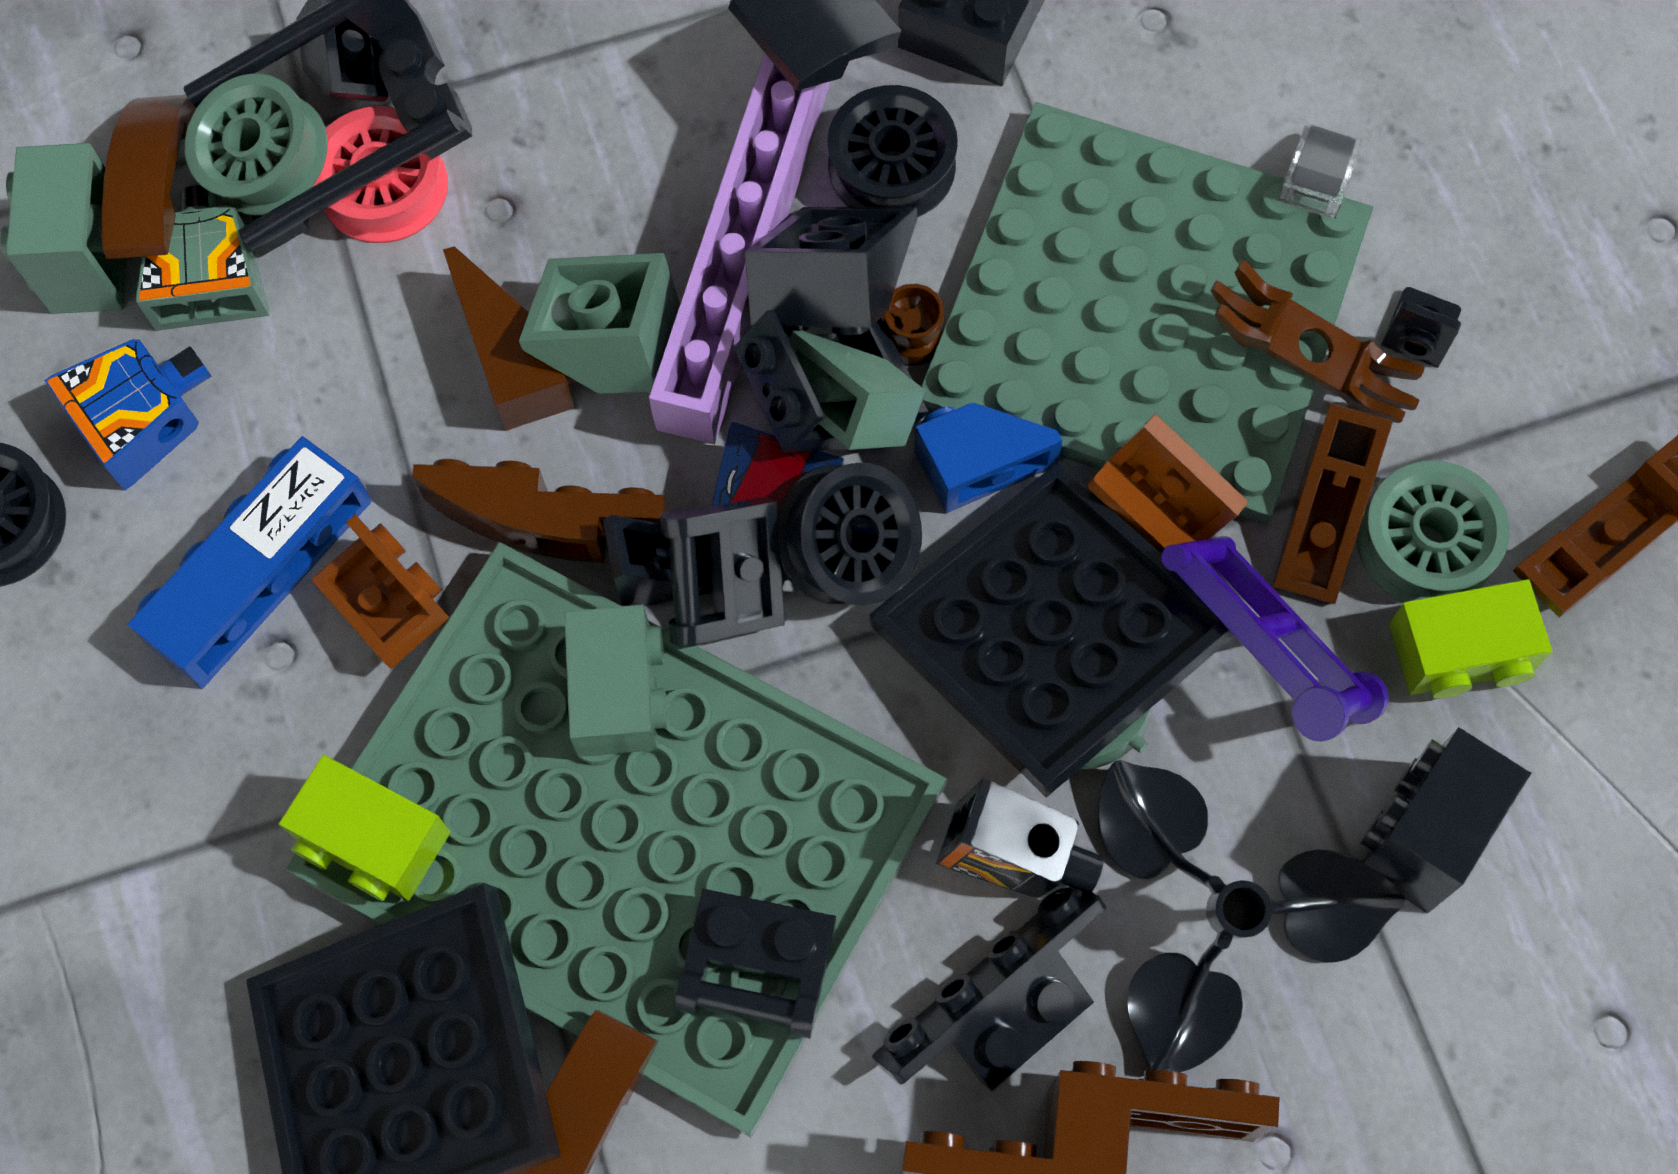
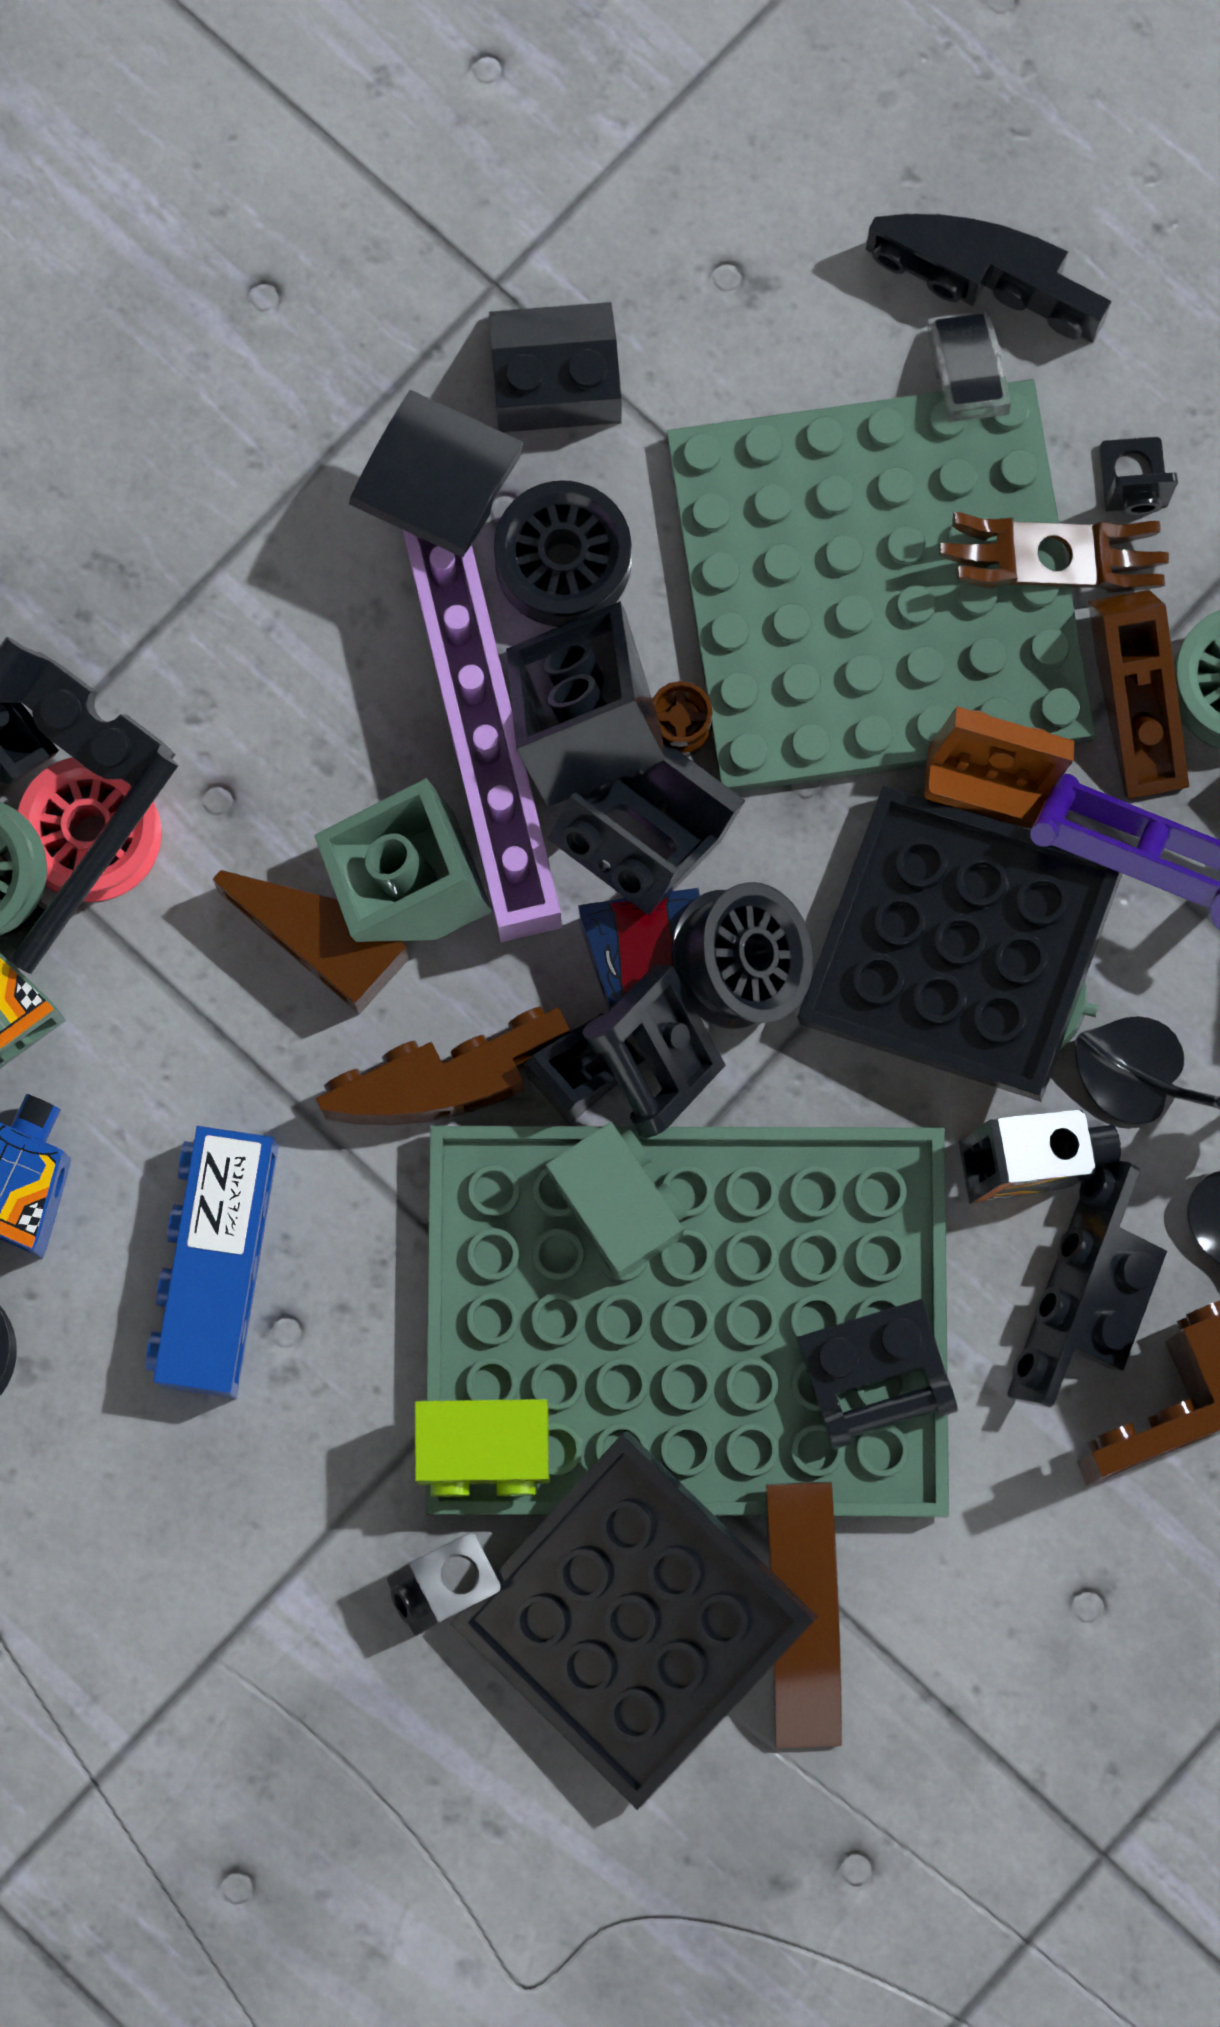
camera: 30 degrees left, 10 degrees up
dark orange bracket [311,514,449,669] -> none
sand green slope [790,331,926,450] -> none
blue slope [915,402,1063,513] -> none
none -> bracket [387,1533,501,1636]
none -> black slope [866,214,1112,343]

